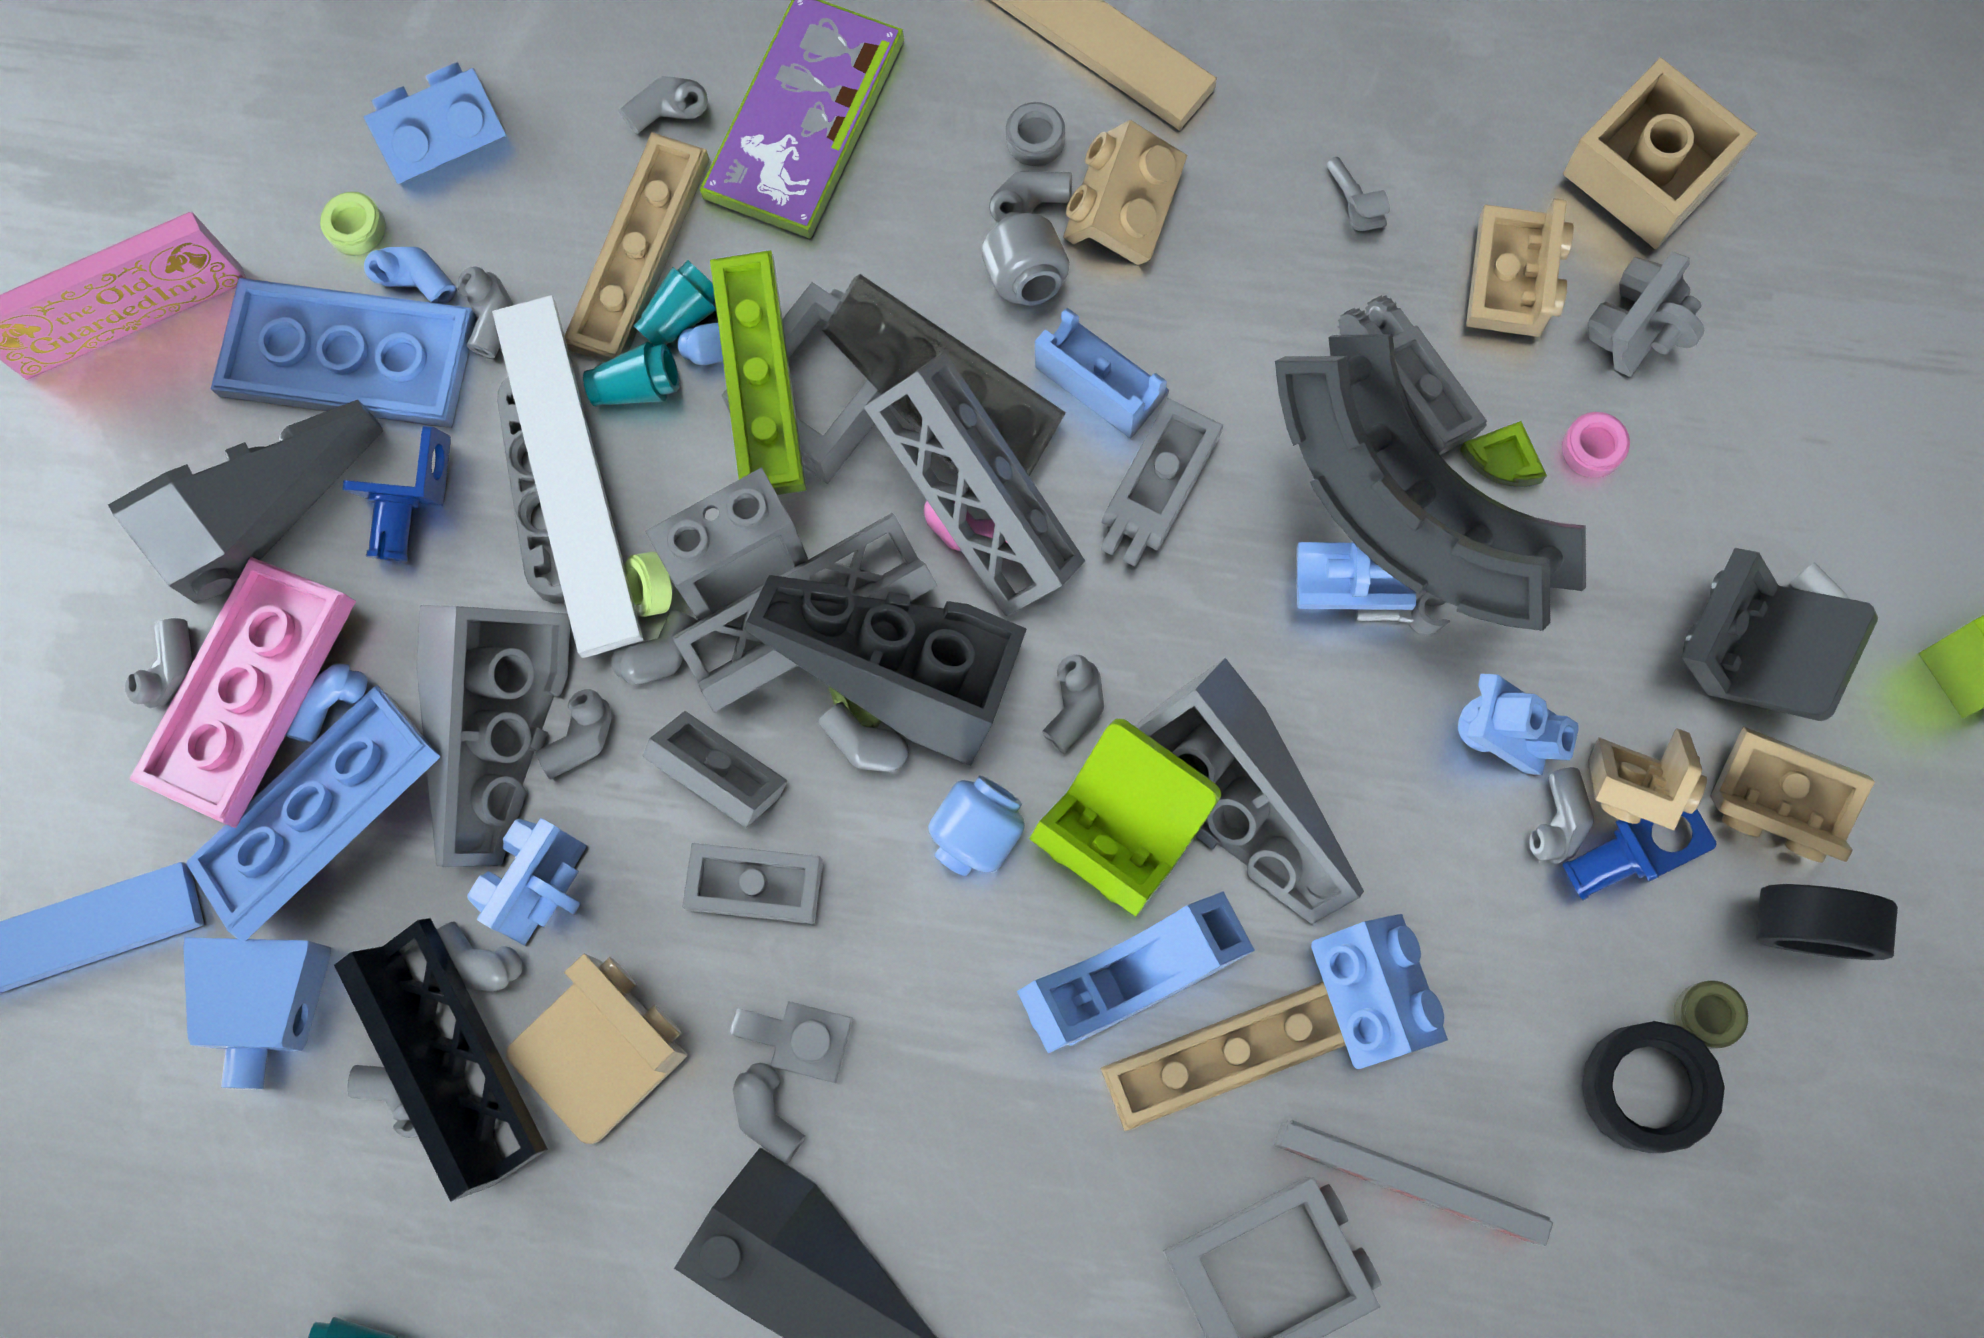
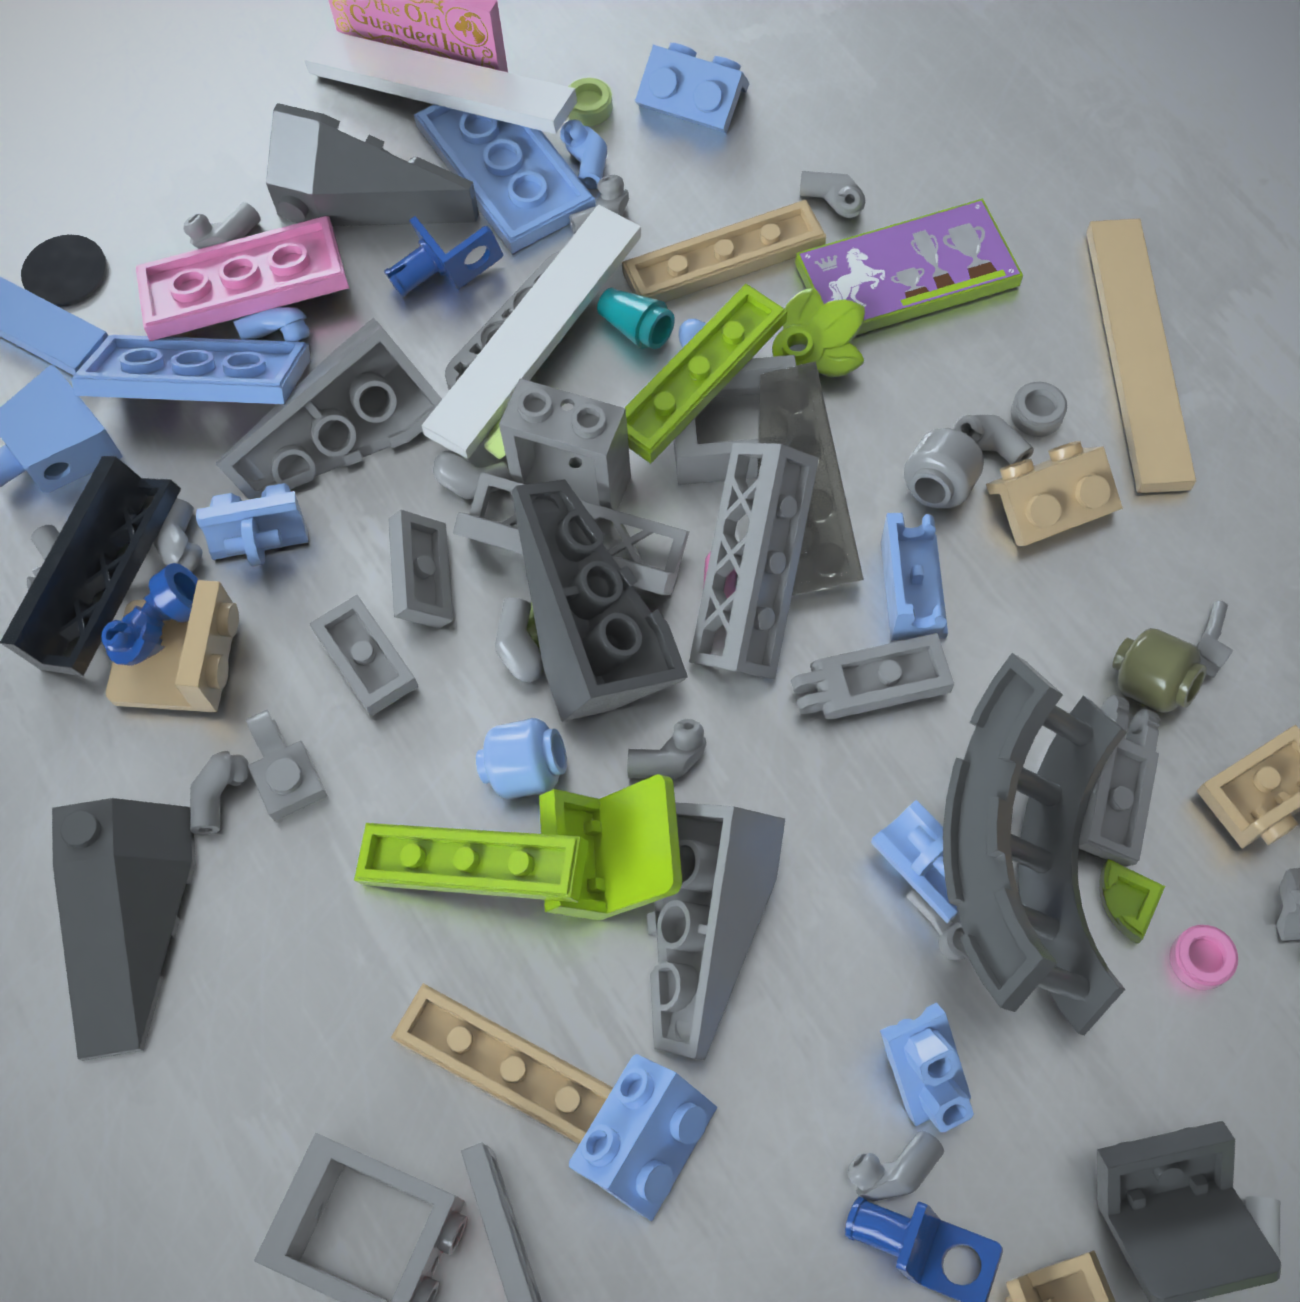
camera: 45 degrees right, 10 degrees down
light grey arm [536,689,612,779] -> none
teal cone [634,260,716,346] -> none
light blue arch [1017,891,1255,1053] -> none
tan bracket [1588,728,1707,830] -> none
none -> black piece [21,234,107,307]
none -> blue arm [101,563,199,666]
none -> white tile [304,30,577,134]
none -> lime tile [354,823,588,902]
none -> lime plate [772,288,865,377]
none -> olive head [1112,628,1207,713]

